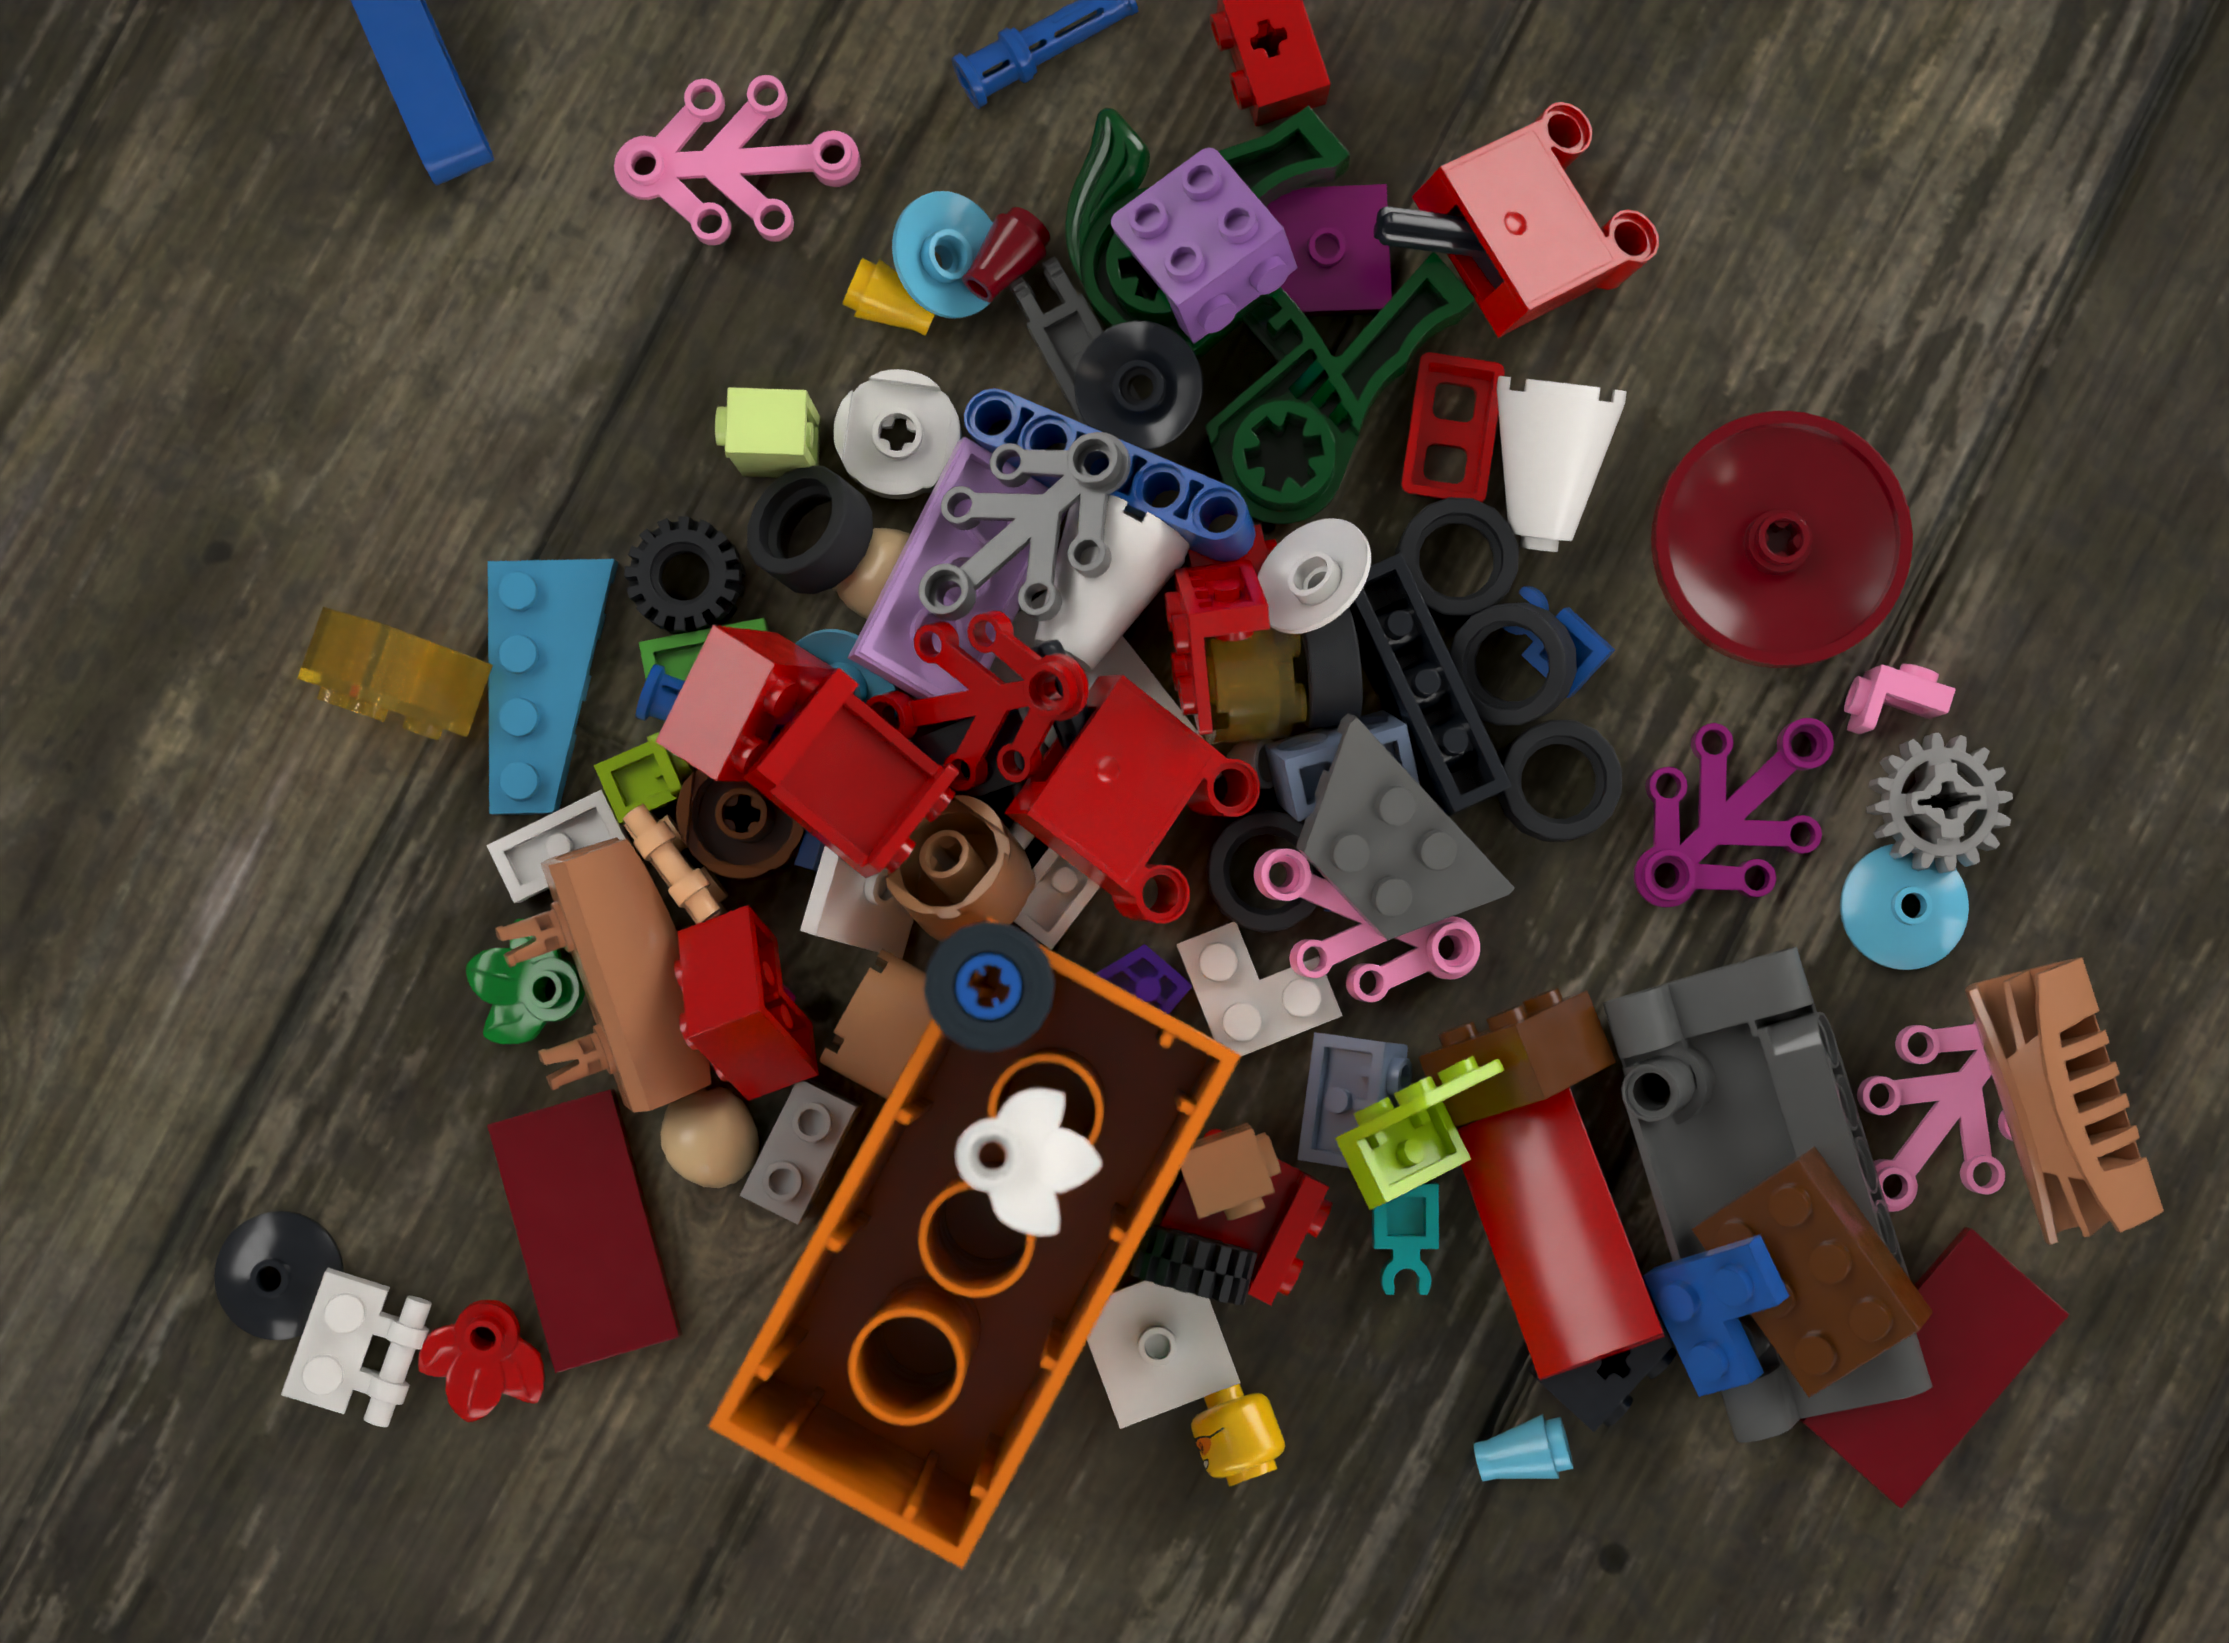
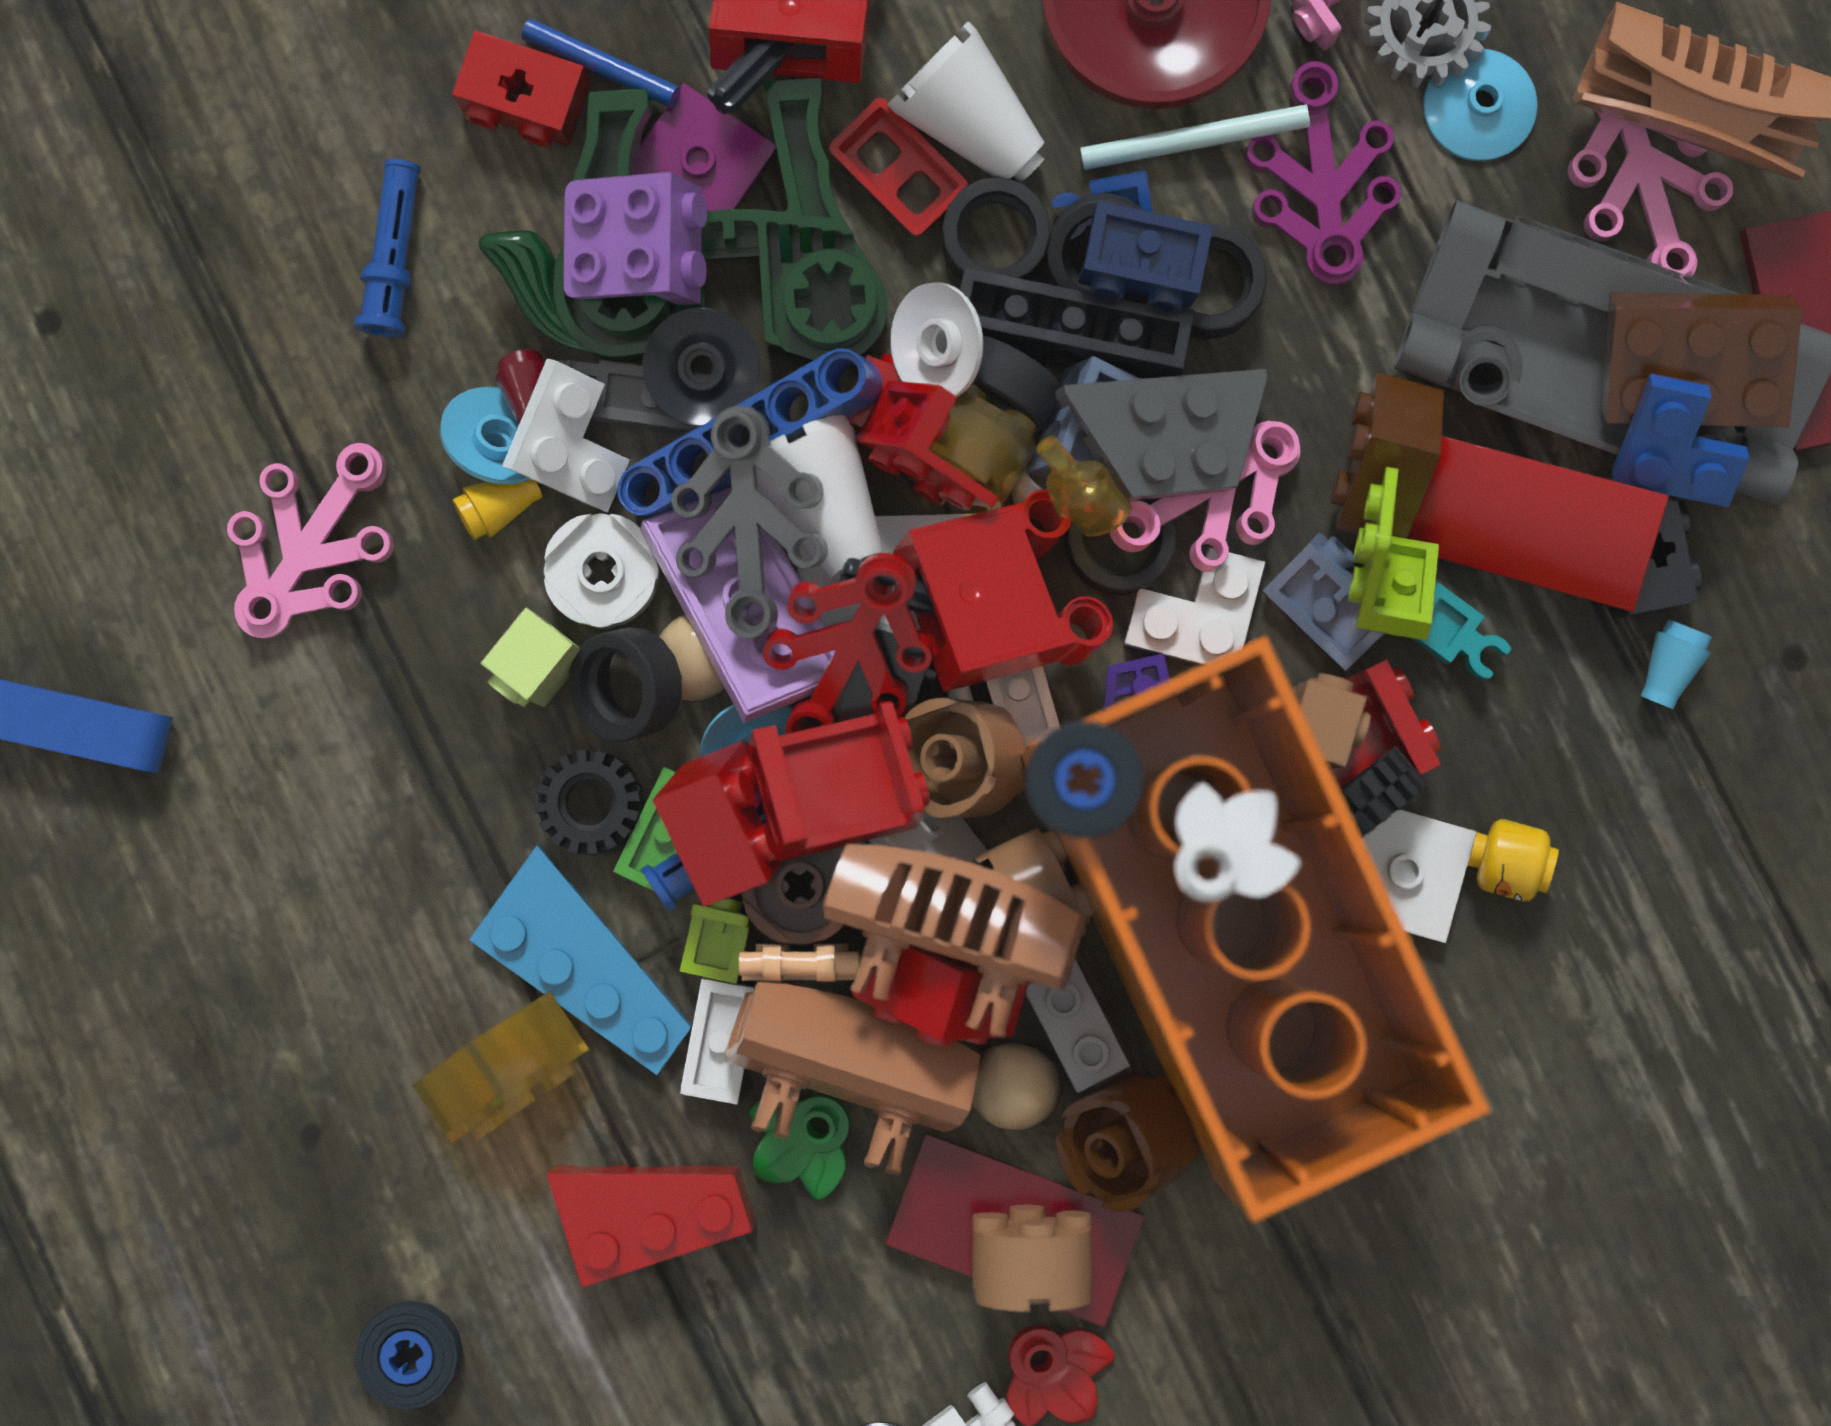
camera: 55 degrees left, 0 degrees up
none -> black bush [355,1300,463,1410]
none -> white plate [502,359,630,512]
none -> blue bar [521,19,681,108]
none -> red wedge [546,1165,757,1287]
none -> nougat piece [824,844,1086,1037]
none -> medium nougat brick [972,1205,1092,1312]
none -> clear yellow piece [1036,435,1132,537]
none -> reddish brown brick [1056,1074,1199,1212]
none -> dark blue bracket [1078,201,1213,311]
none -> light aqua bar [1080,104,1310,170]

